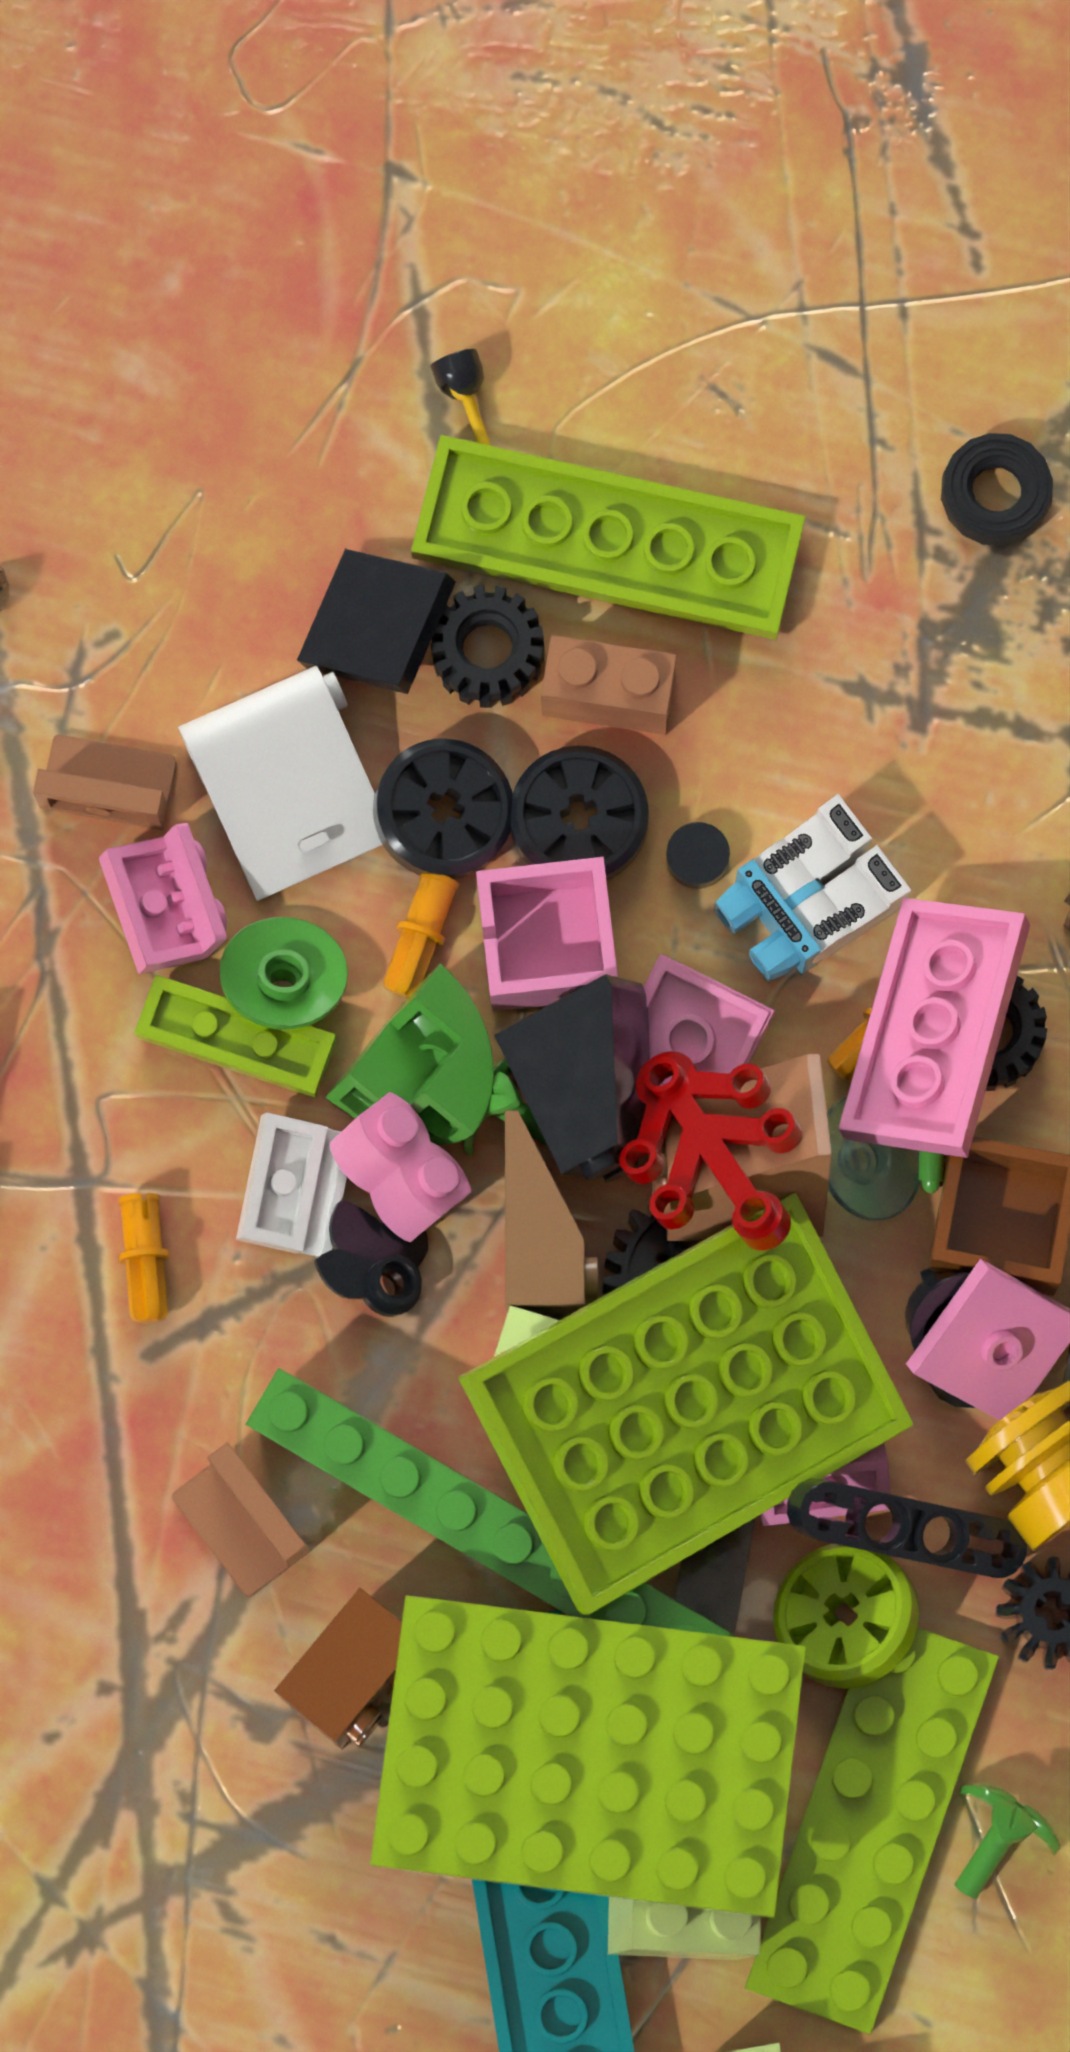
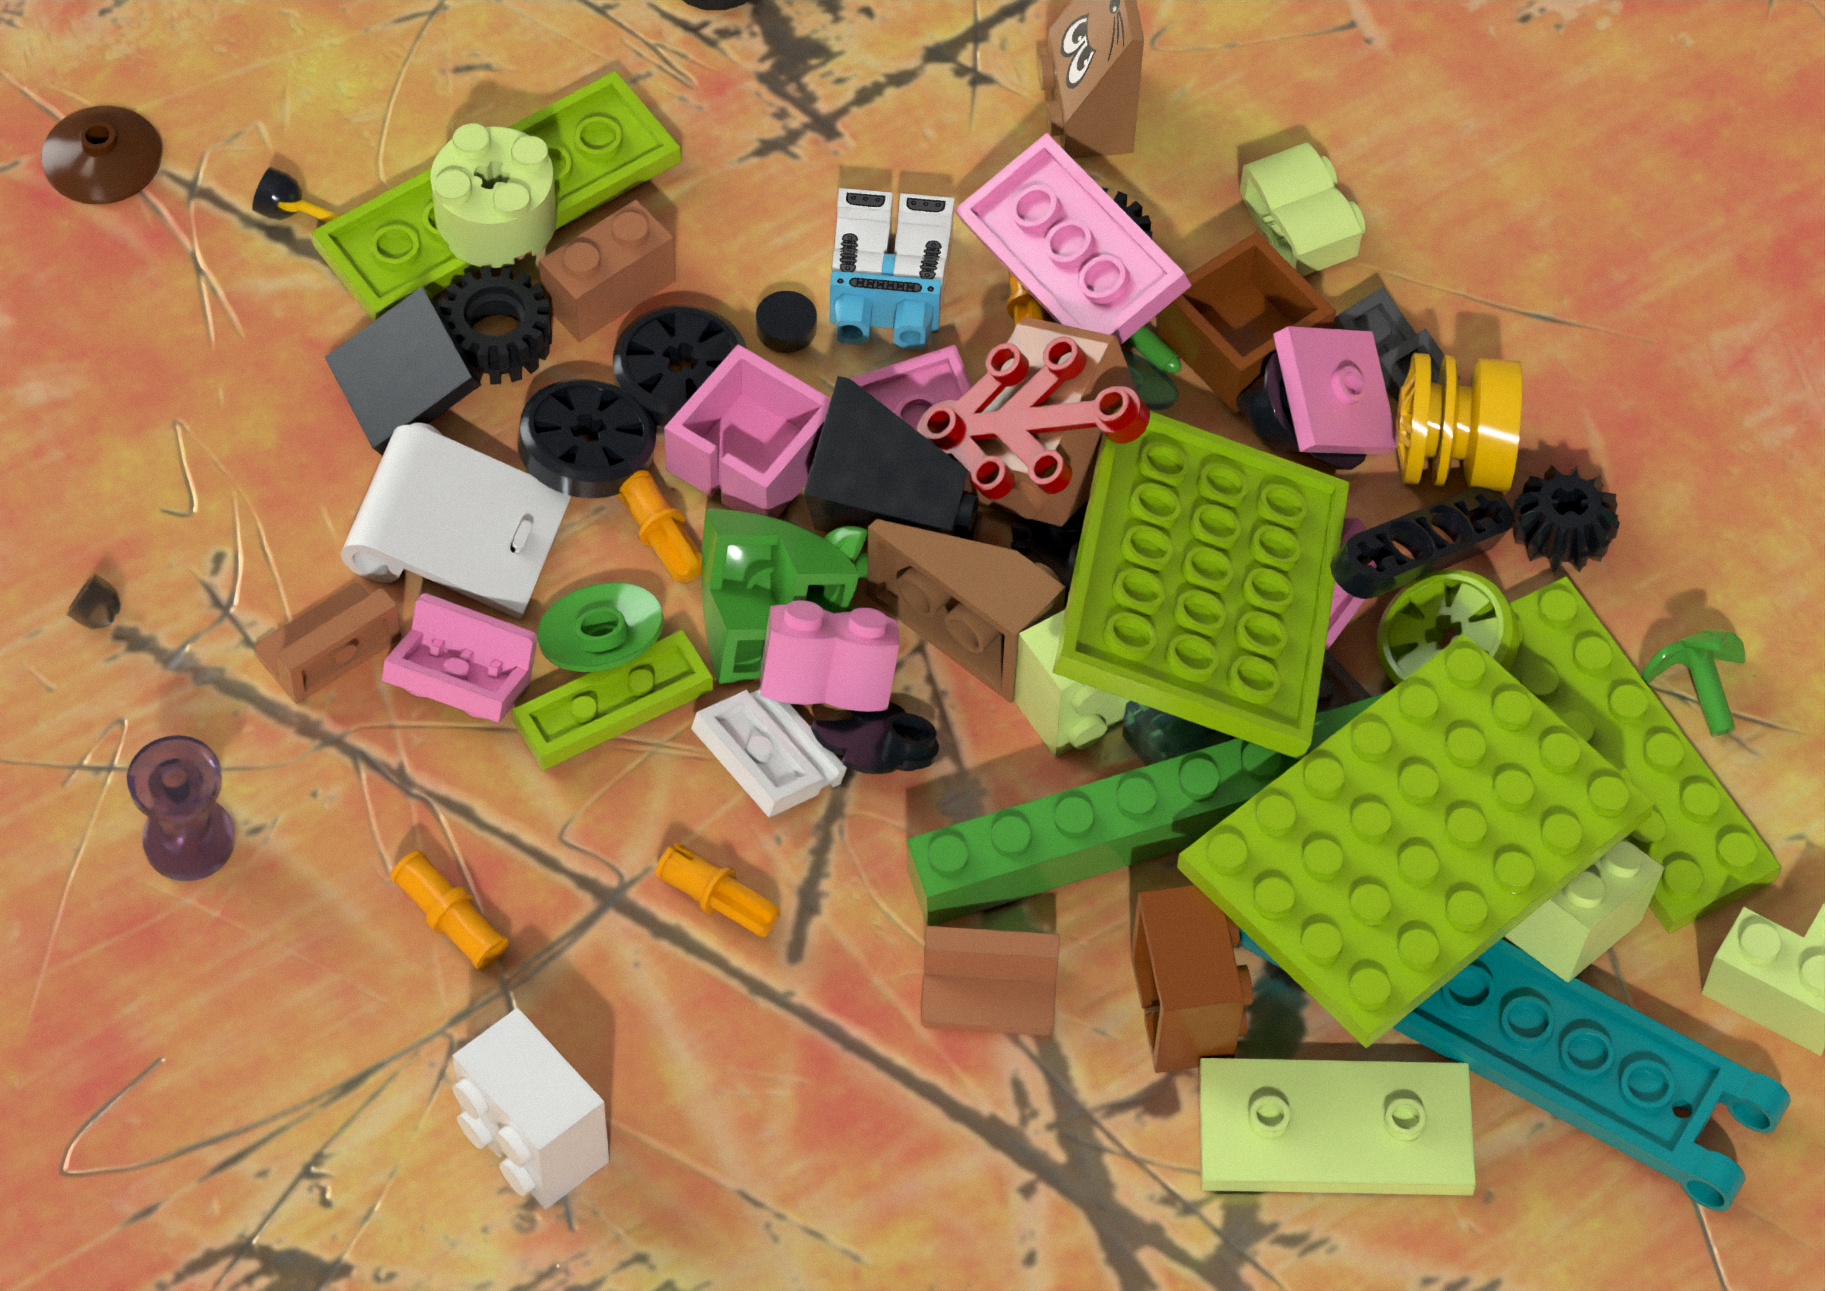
camera: 55 degrees left, 20 degrees down
none -> reddish brown dish [41,106,162,204]
none -> yellowish green brick [431,123,557,268]
none -> yellowish green plate [1198,1058,1476,1196]

